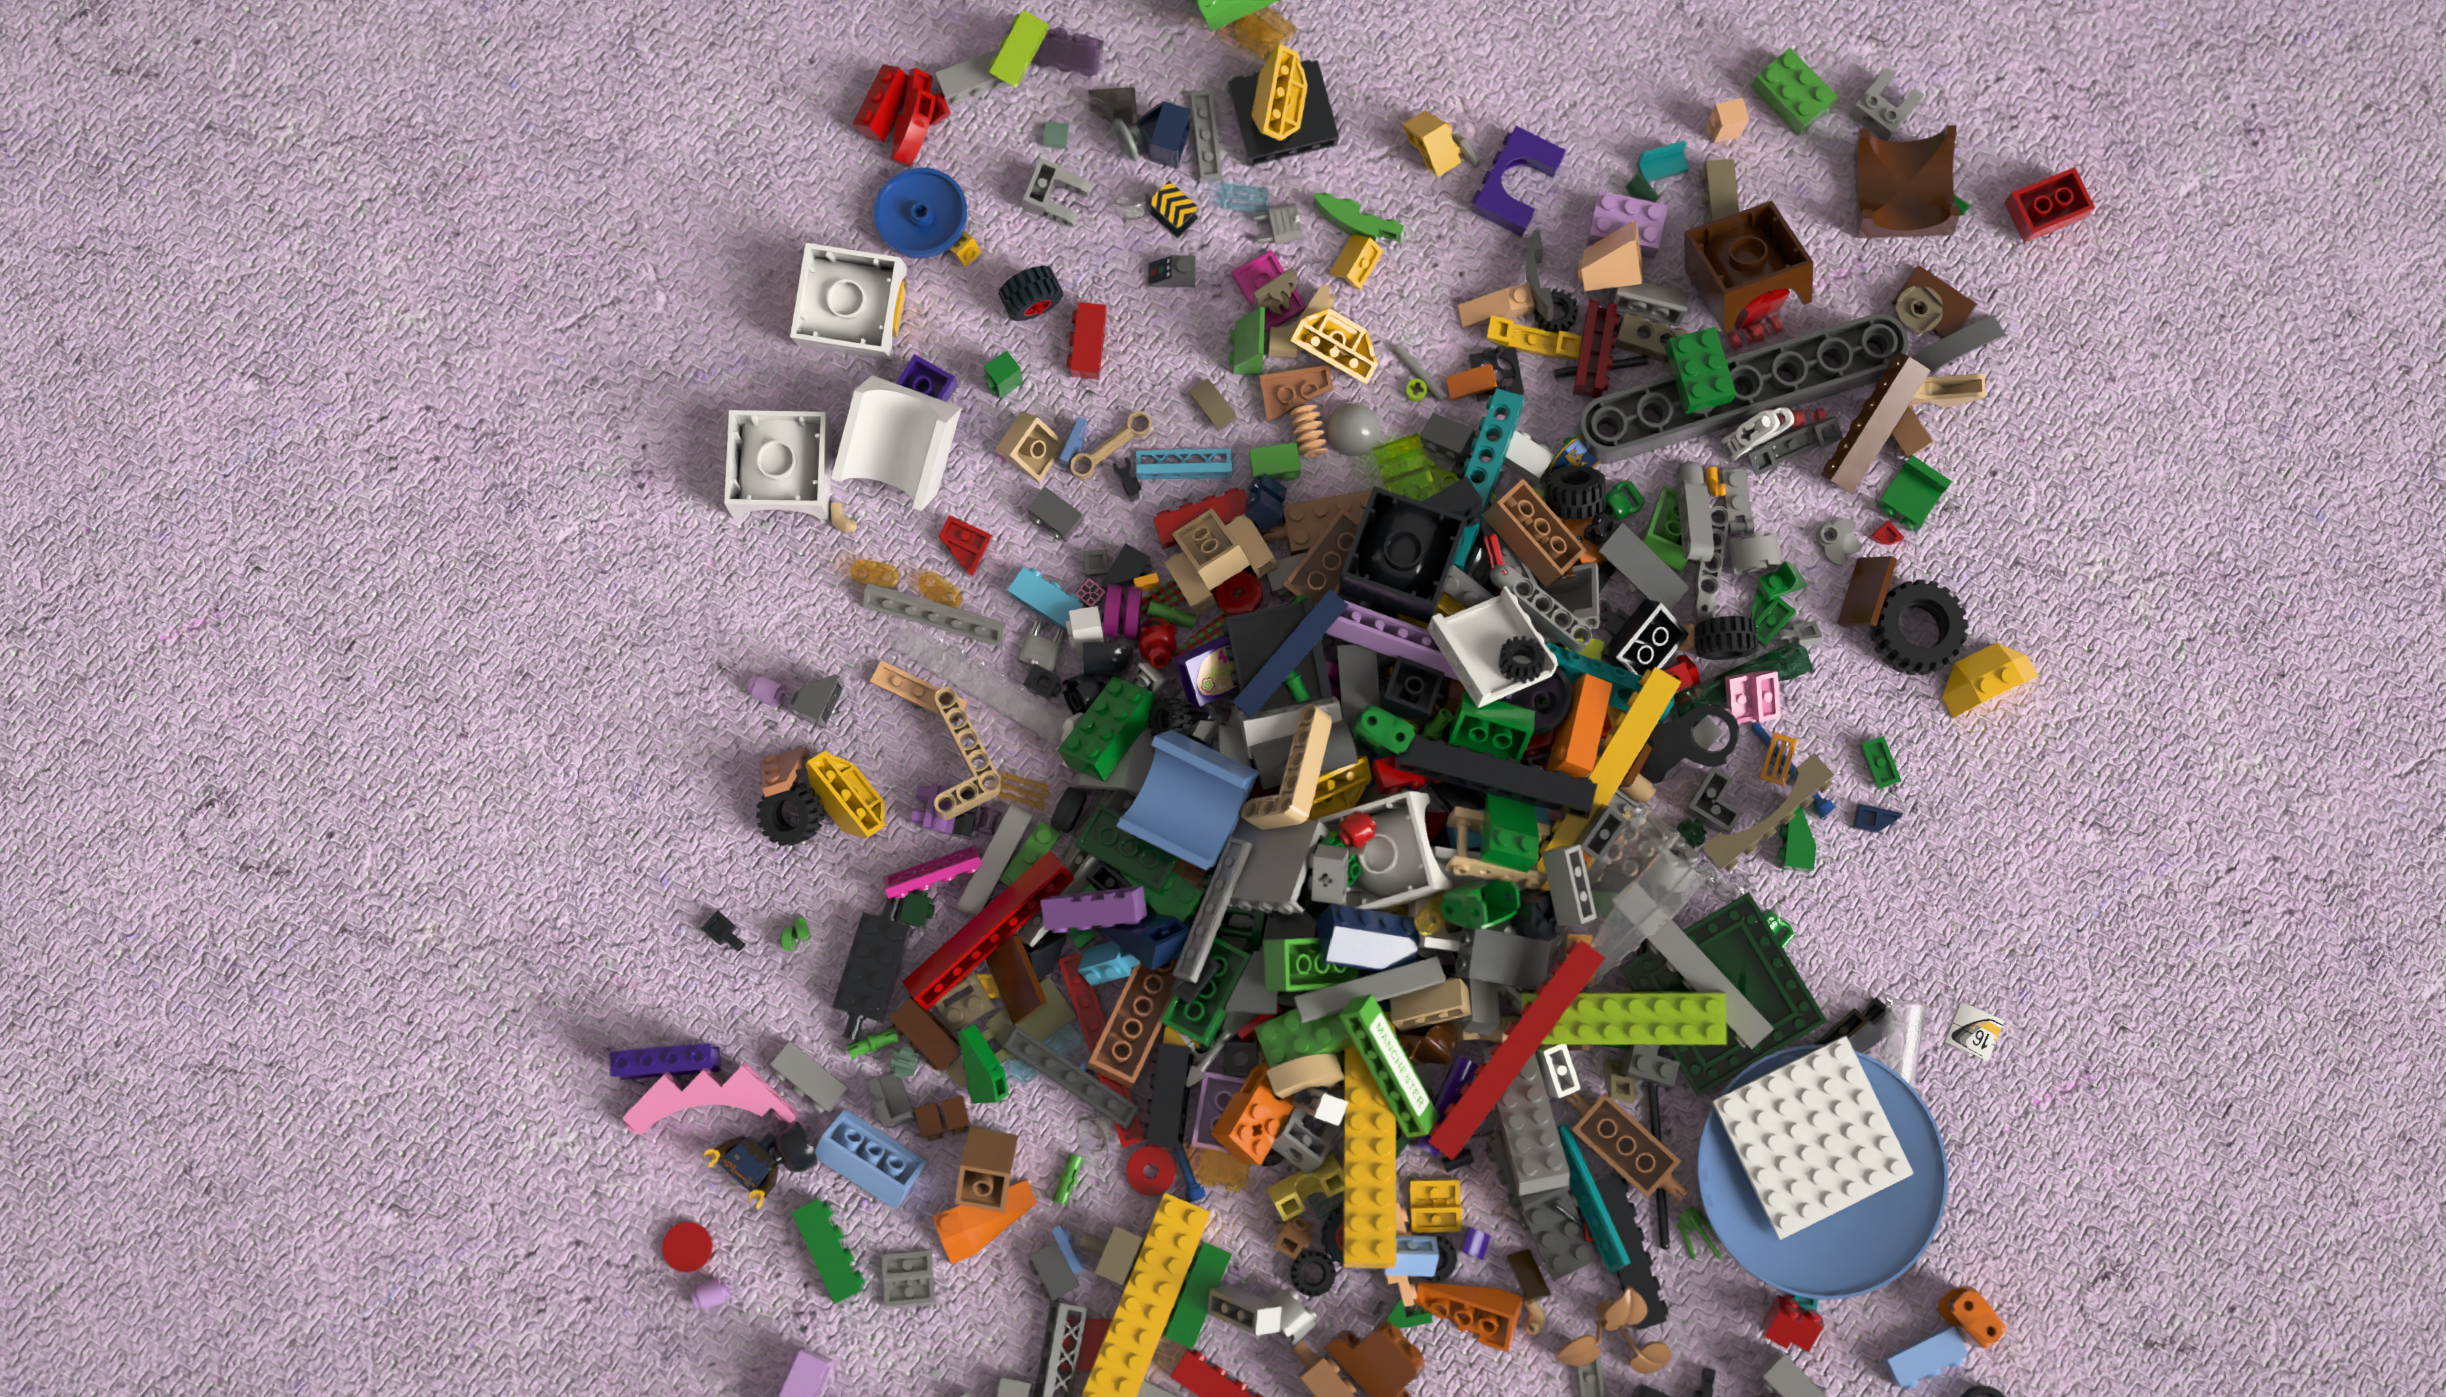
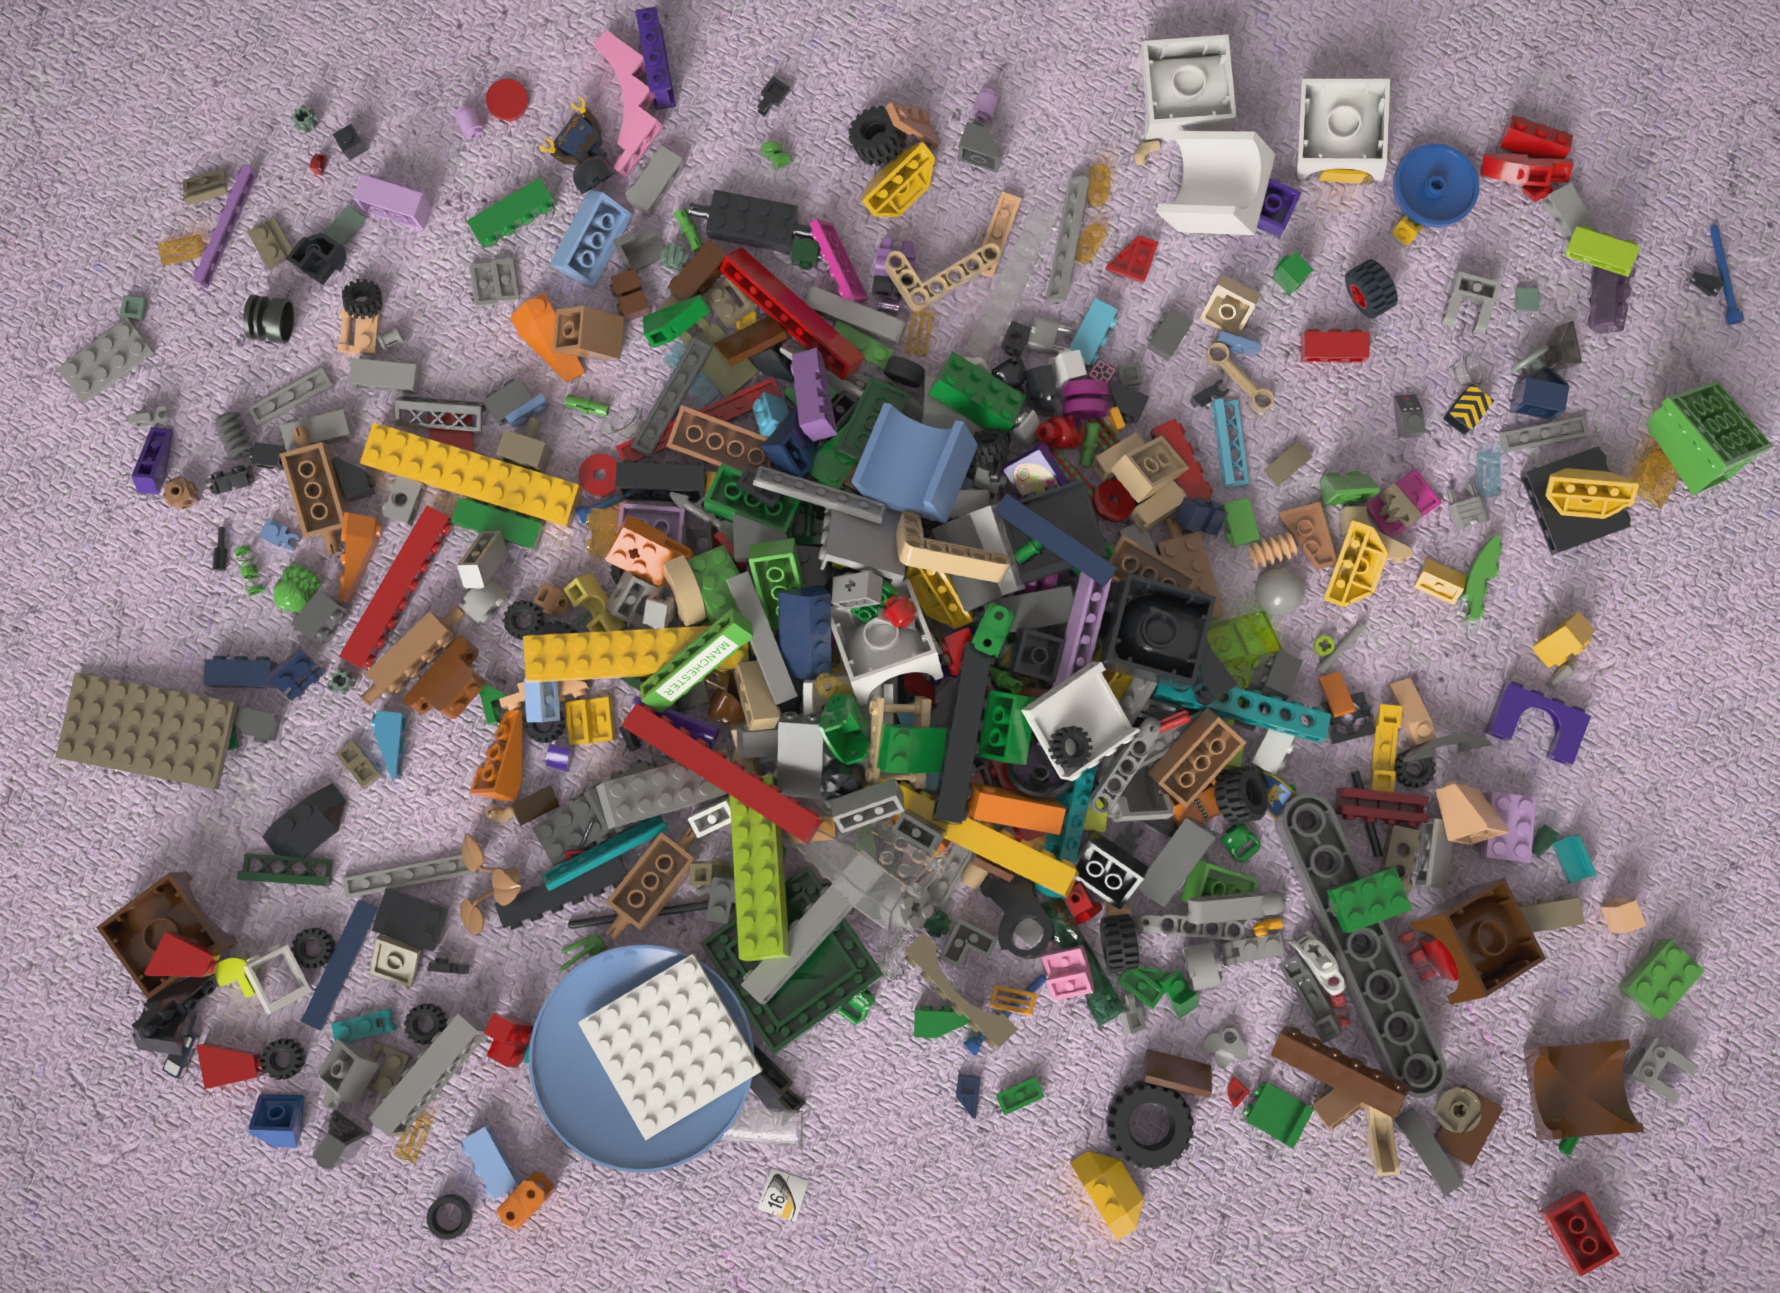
camera: 90 degrees right, 5 degrees up
black bush [1583,512,1613,544] -> none

